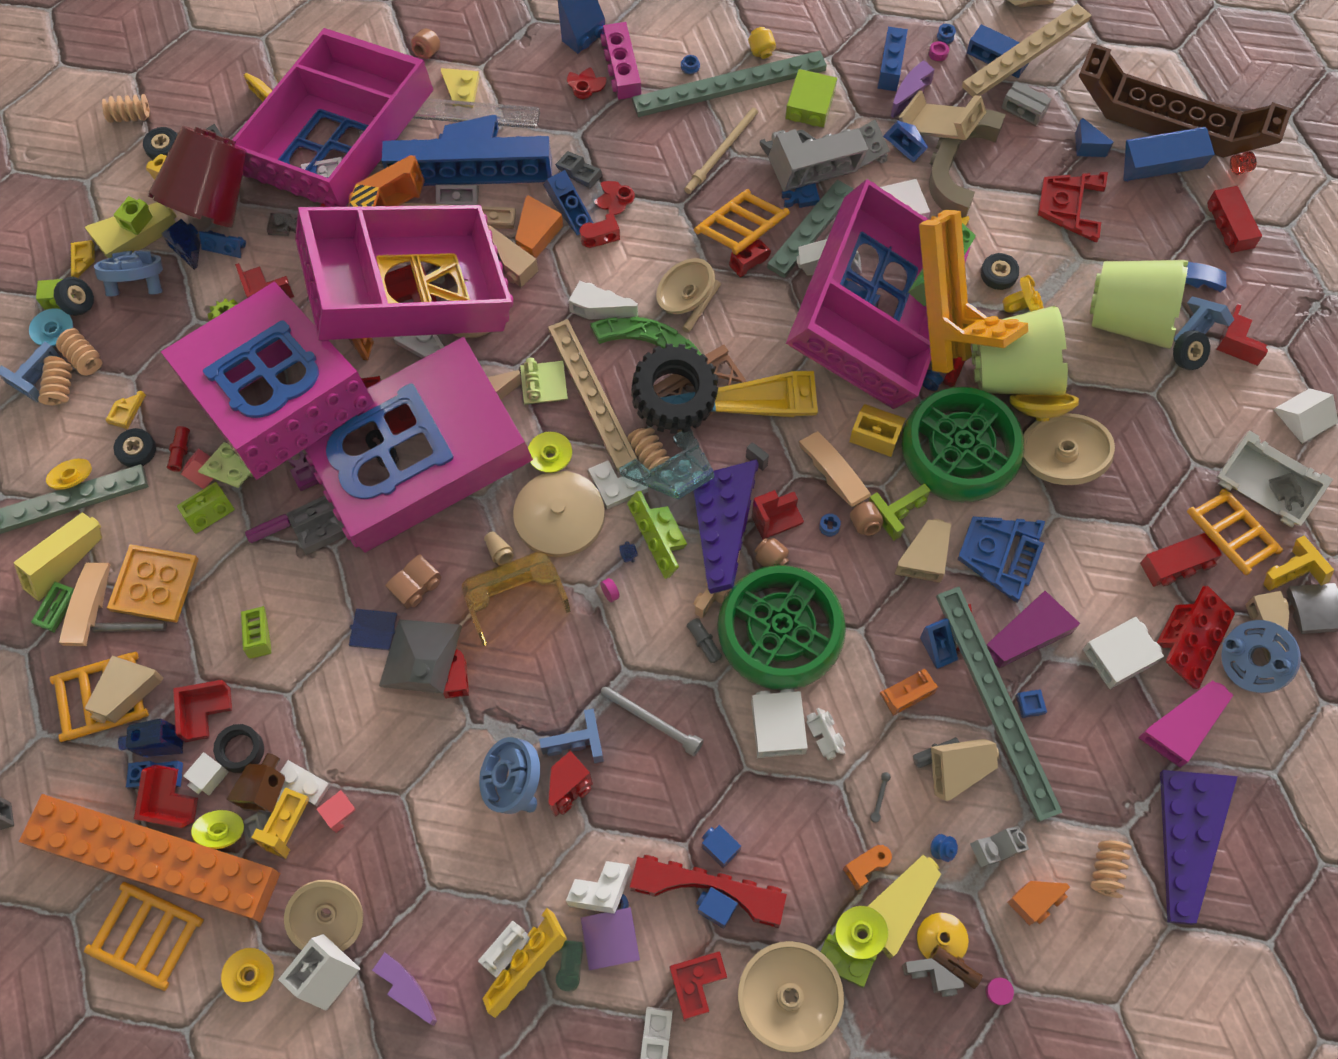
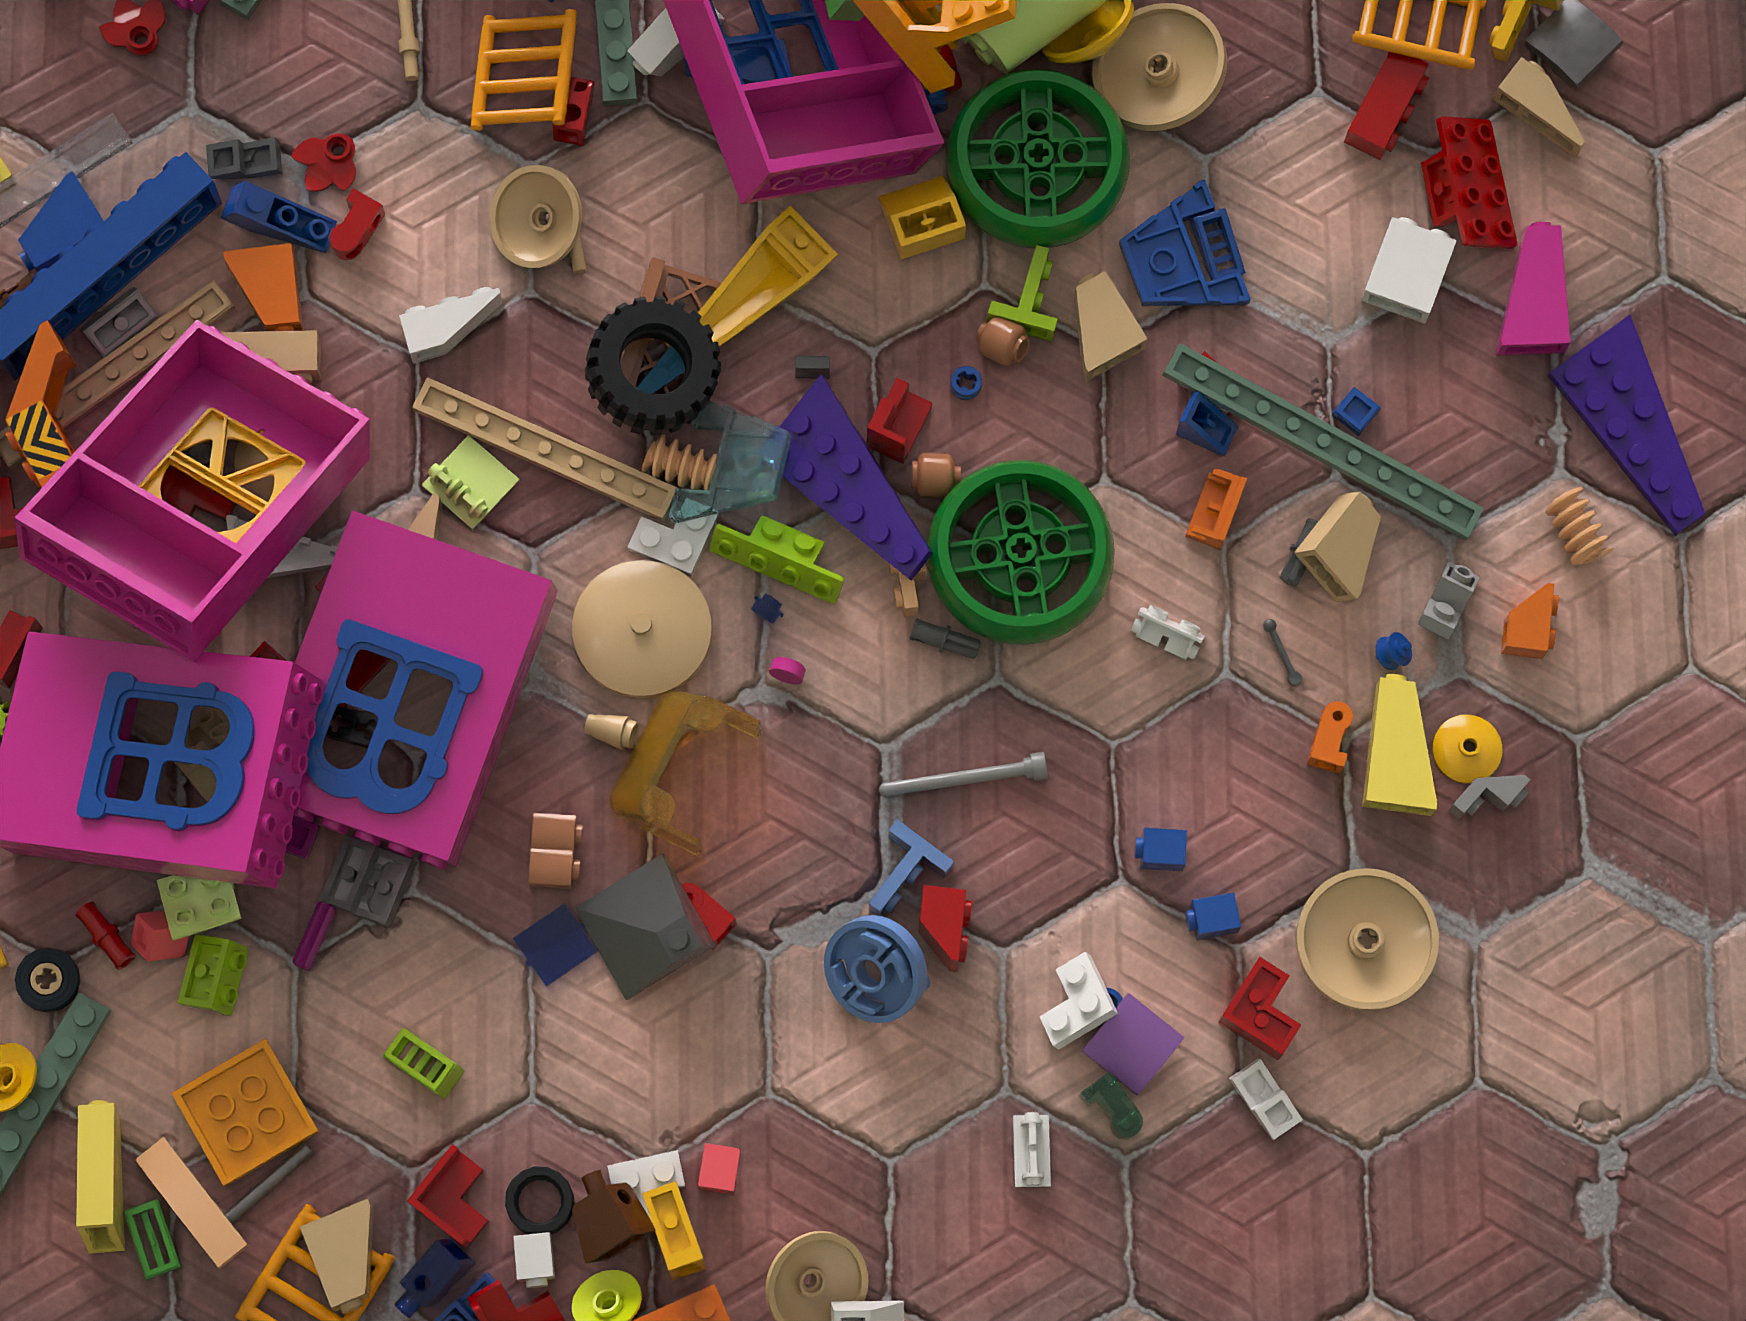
camera: 45 degrees left, 10 degrees up
light grey slope [243,812,272,845] -> none
medium lavender slope [372,952,437,1026] -> none
yellow wing [482,908,567,1018] -> none
neon yellow dish [528,432,572,473] -> none
bright green tile [590,317,701,355] -> none
red arch [630,855,787,928] -> none
white brick [751,689,807,758] -> none
light nougat slope [799,431,871,507] -> none
lime bracket [820,932,877,988] -> none
neon yellow dish [836,906,888,959] -> none
reddish brown pin [929,945,983,989] -> none
magenta slope [986,591,1080,669] -> none
dark pink tile [986,978,1014,1005] -> none
medium blue piece [1221,620,1301,693] -> none

